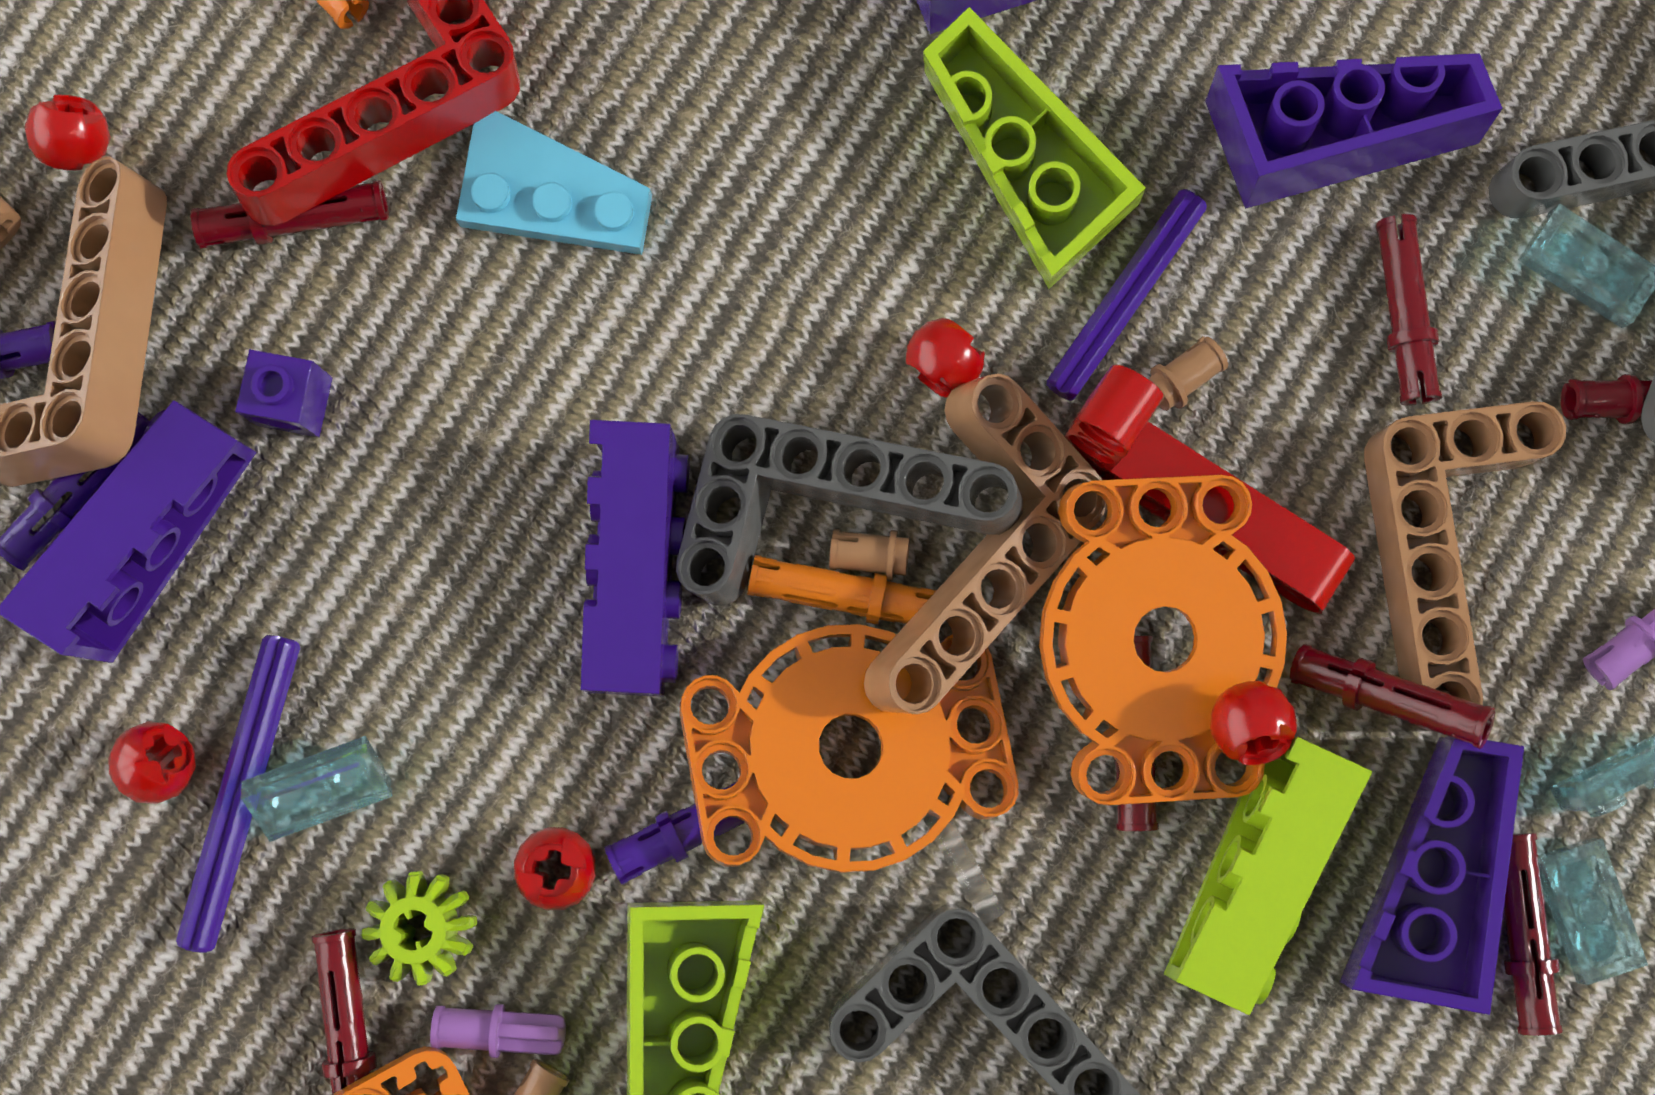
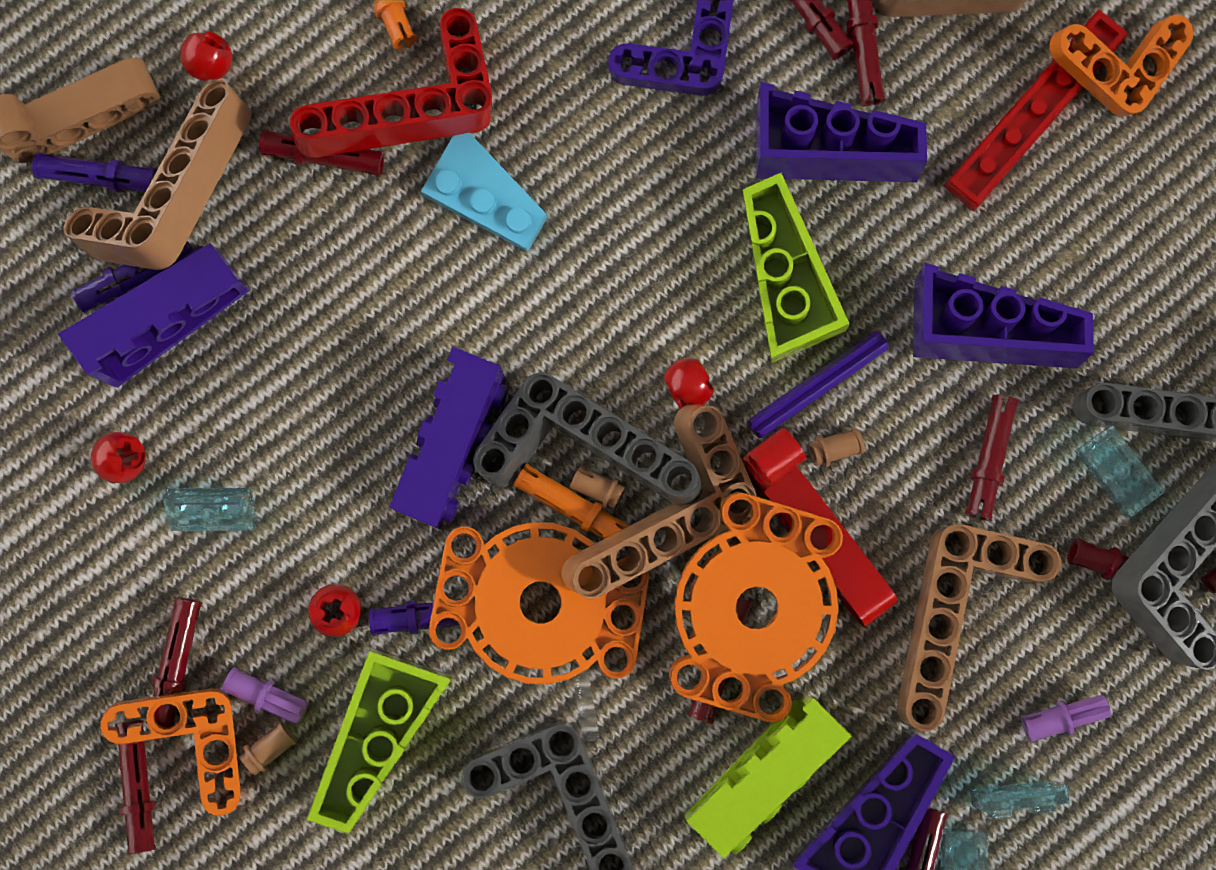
camera: 25 degrees right, 0 degrees up
dark purple axle [176,635,300,953] -> none
dark purple brick [235,349,333,438] -> none
lime gear [361,871,477,986] -> none
red piece [1210,681,1297,765] -> none
dark red pin [1289,644,1496,749] -> none

